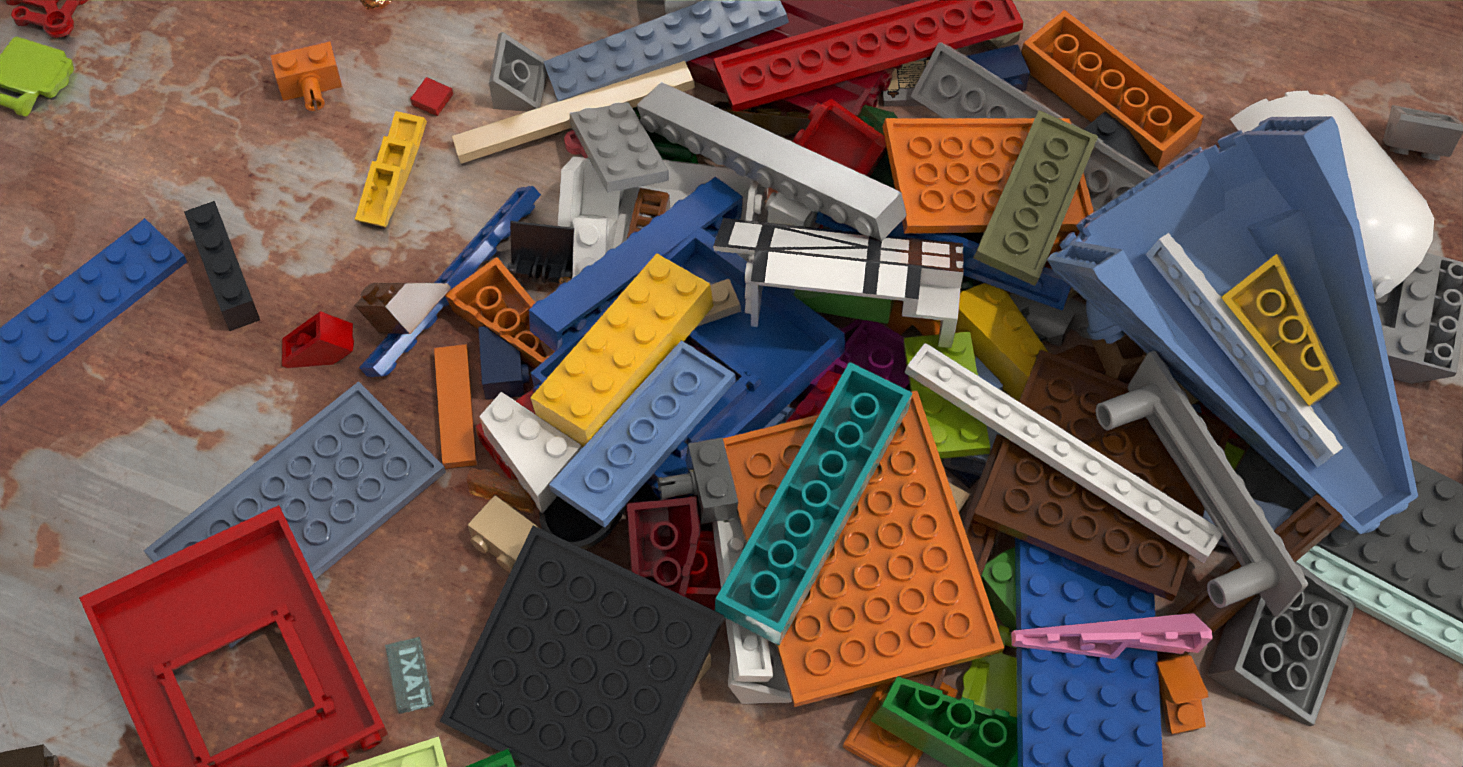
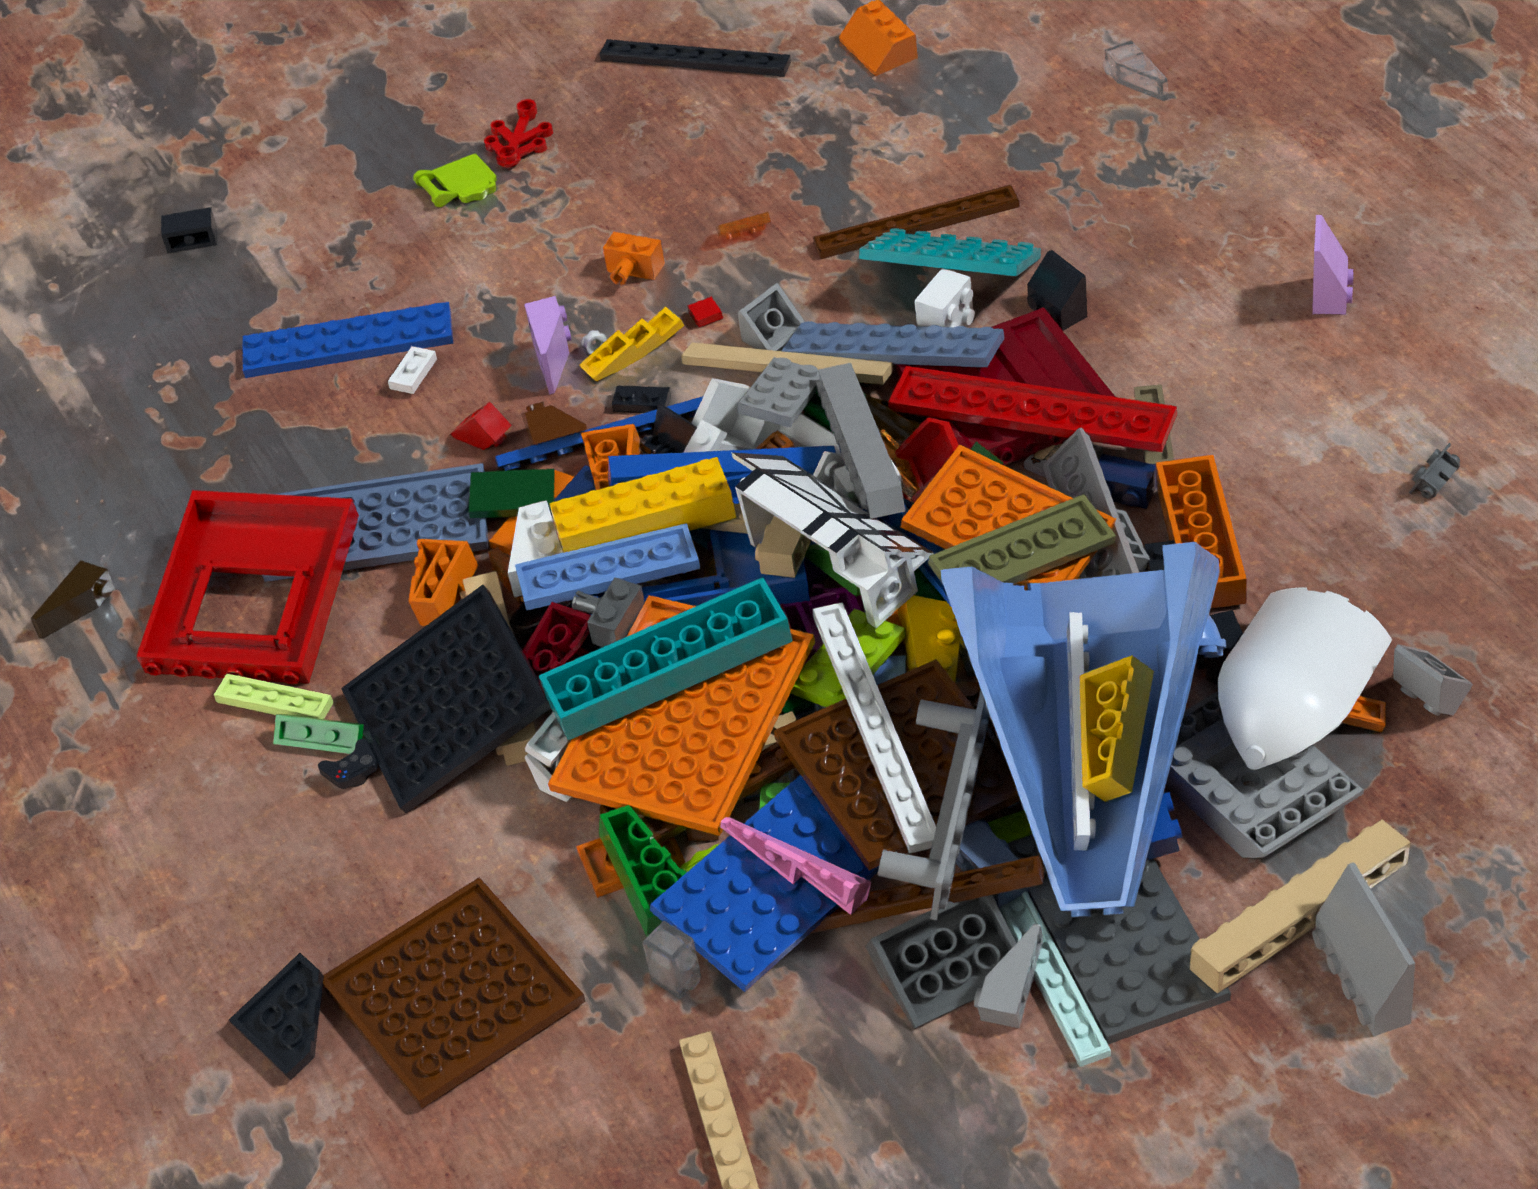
camera: 45 degrees right, 15 degrees down
black arch [184,201,260,331] -> none
clear light blue tile [385,637,434,714] -> none
orange slope [1156,654,1209,734] -> none
none -> white plate [388,346,437,394]
none -> orange wedge [408,539,478,626]
none -> dark green tile [469,469,555,519]
none -> lavender slope [524,296,572,394]
none -> white plate [581,330,607,355]
none -> black plate [612,386,671,413]
none -> tan brick [755,516,811,578]
none -> light grey slope [974,924,1044,1028]

